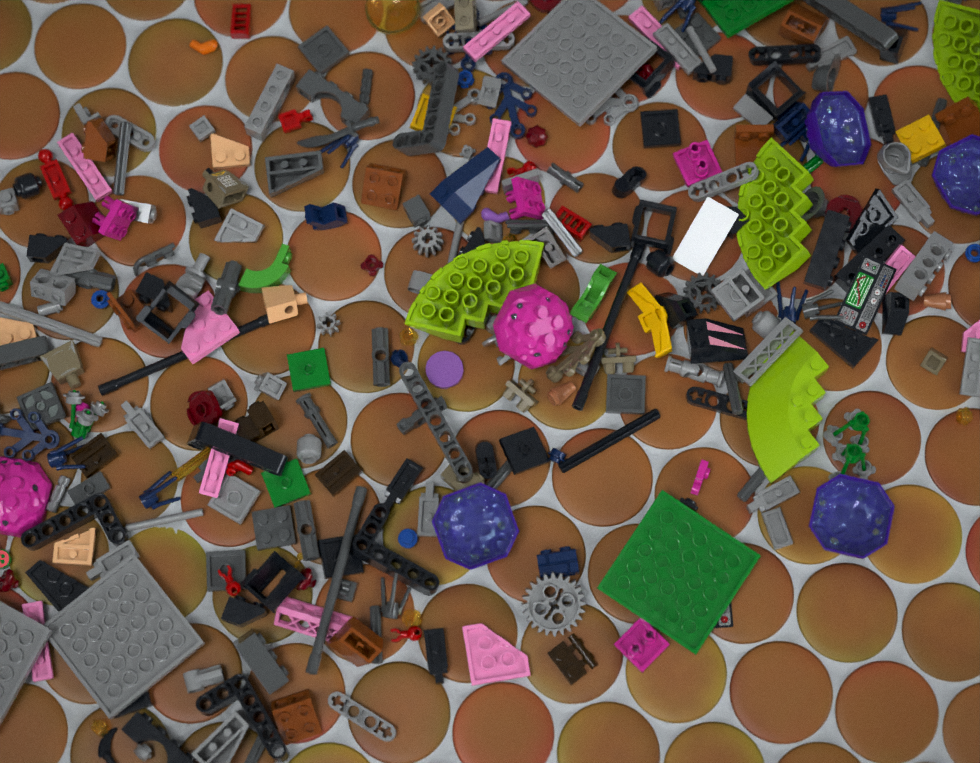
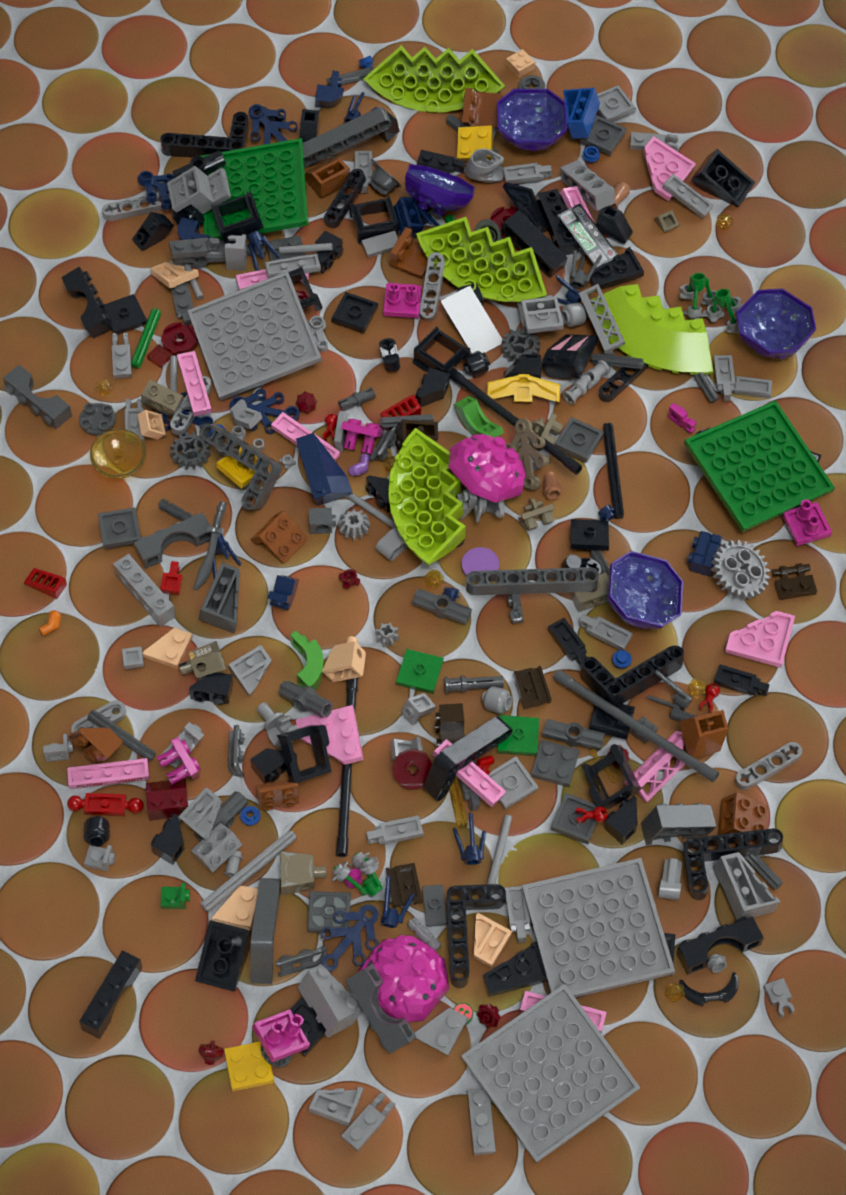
camera: 70 degrees left, 15 degrees down
light grey plate [484,220,502,243] -> none

